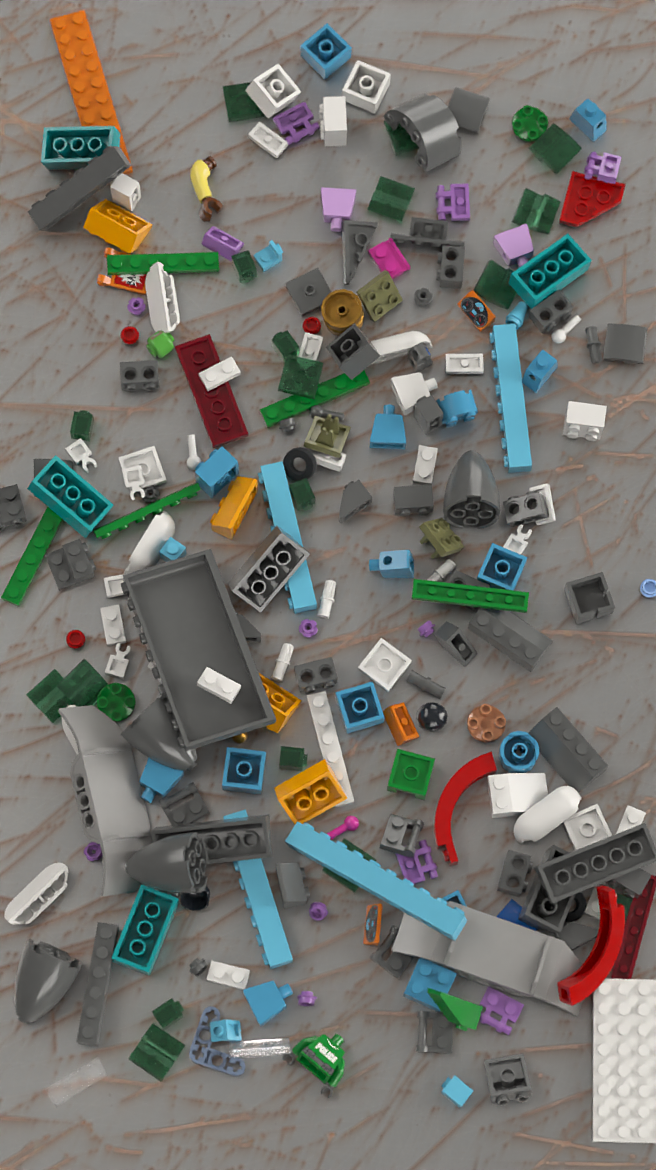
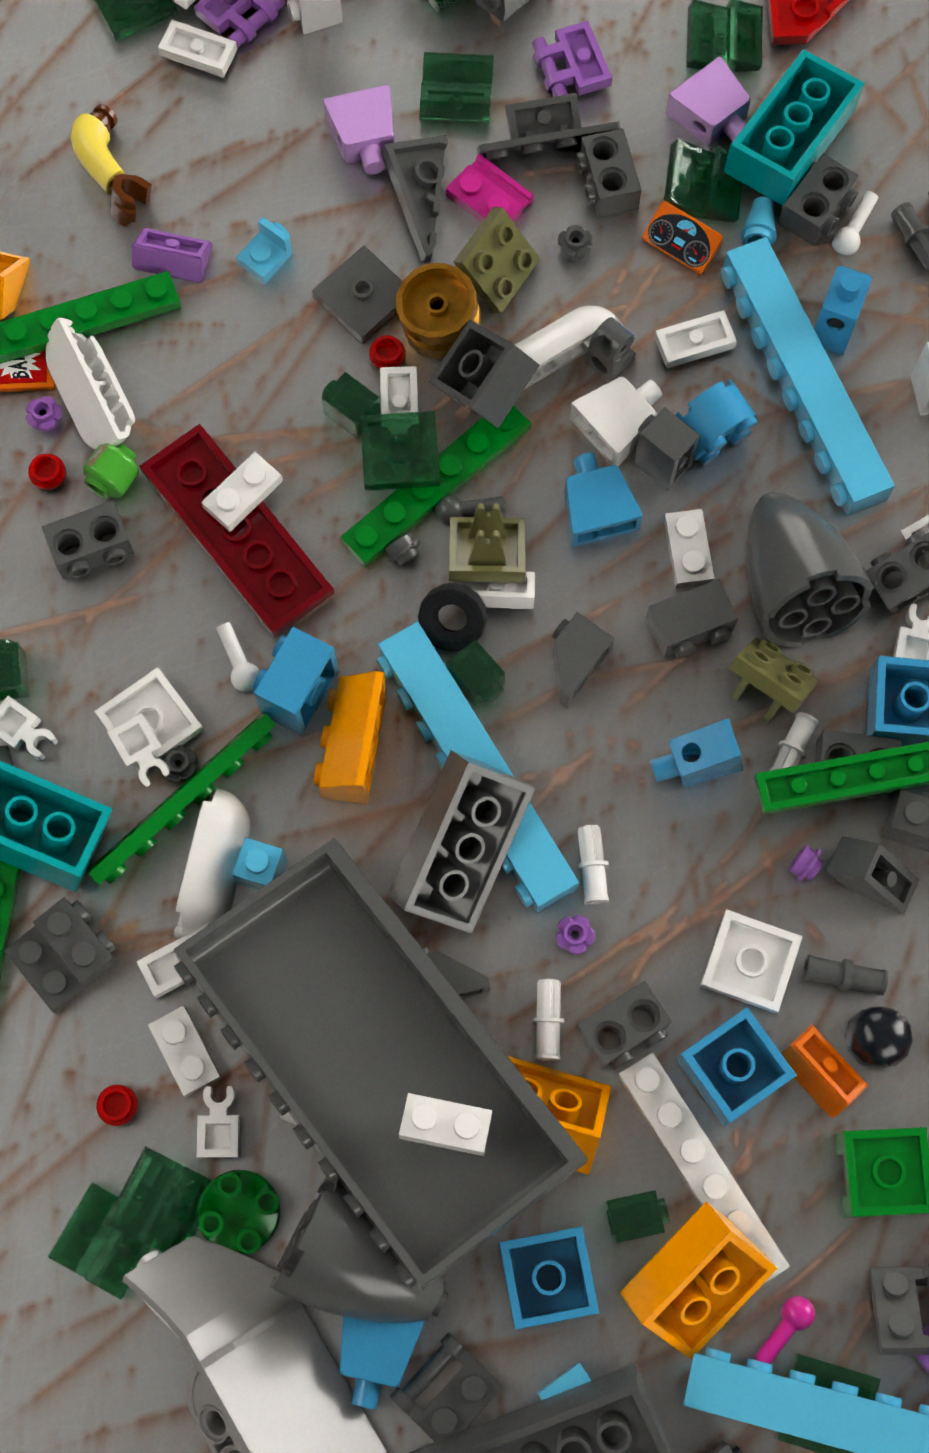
camera: 15 degrees left, 0 degrees up
clear green brick [231,250,257,282] -> none

